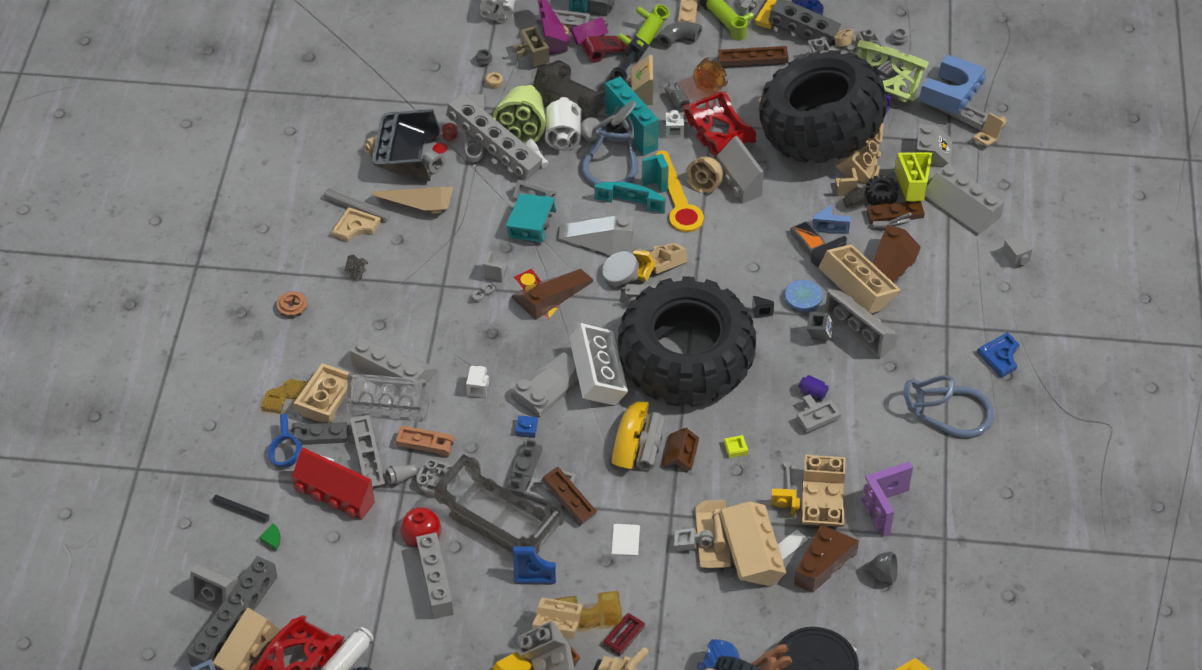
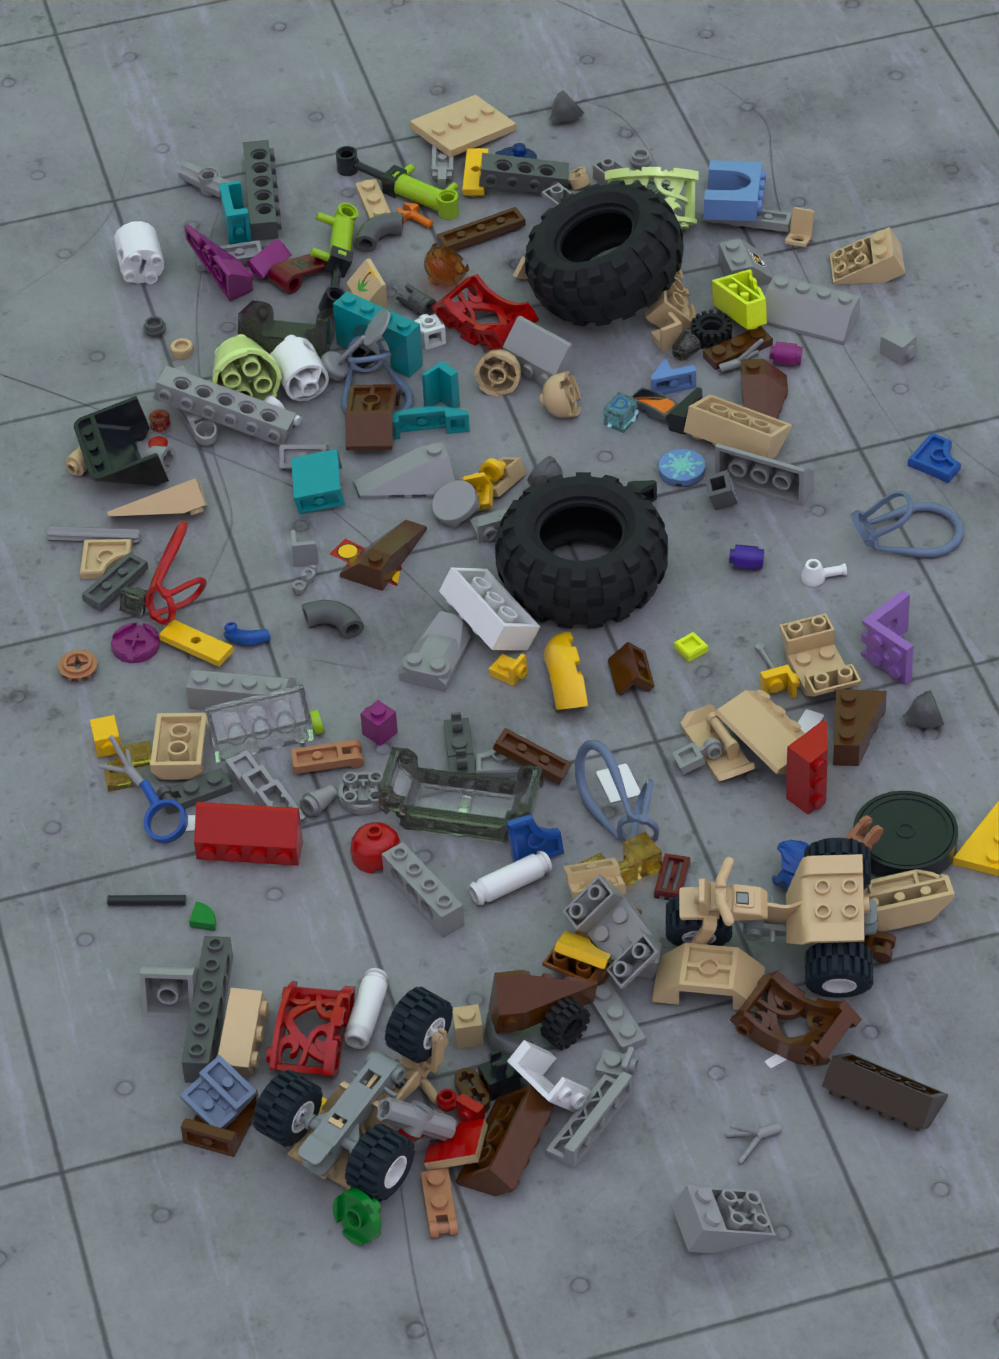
camera: 20 degrees left, 5 degrees down
white brick [466,366,490,398] -> none
dark tan brick [513,25,550,67] -> none
blue plate [515,415,538,438] -> none
light grey piece [636,412,665,471] -> none
yellow piece [656,150,704,232] -> none
light grey hinge [796,394,841,433] -> none
none -> dark grey plate [82,552,149,610]
none -> yellow brick [90,715,122,758]
none -> light grey plant [98,735,145,788]
none -> magenta tile [111,623,160,663]
none -> red animal [145,520,207,625]
none -> yellow tile [159,620,234,667]
none -> blue arm [224,622,271,647]
none -> dark grey cylinder [302,600,364,638]
none -> lime tile [308,709,325,735]
none -> reddish brown slope [346,384,401,451]
none -> magenta brick [360,700,398,746]
none -> orange bar [397,203,433,228]
none -> white axle [469,851,552,905]
none -> yellow tile [480,458,506,482]
none -> yellow bracket [489,653,528,687]
none -> dark grey helmet [527,456,563,486]
none -> tan cylinder [540,371,581,419]
none -> sand blue animal [575,740,660,847]
none -> clear light blue brick [603,392,639,433]
none -> magenta brick [769,341,803,367]
none -> red slope [786,720,828,815]
none -> white bar [801,559,847,587]
none -> tan slope [830,227,906,285]

